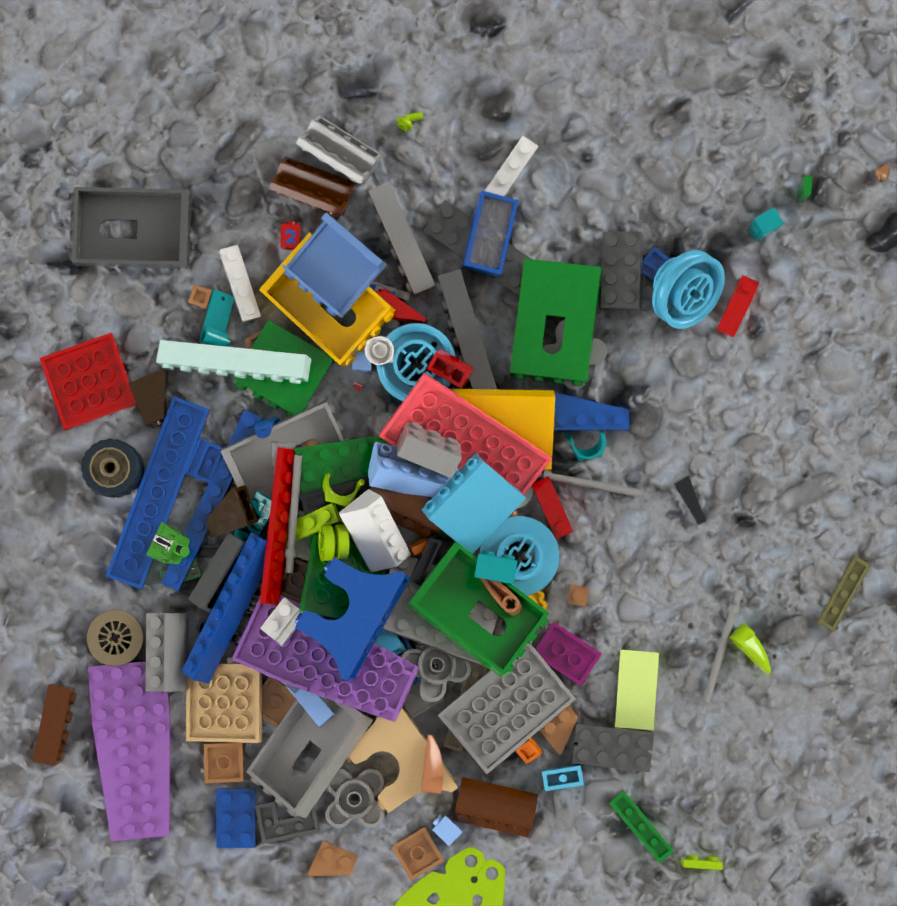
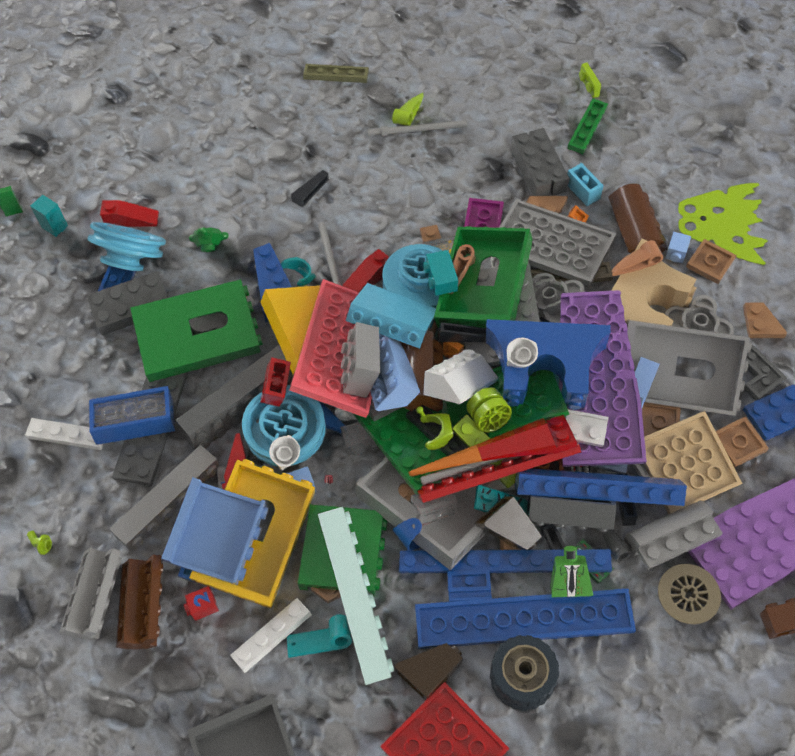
camera: 110 degrees left, 25 degrees down
medium nougat plate [188,284,212,309] -> none
yellowish green tile [614,649,659,730] -> none
none -> green rock [189,227,229,253]
none -> red plate [409,415,578,476]
none -> white hat [507,338,538,368]

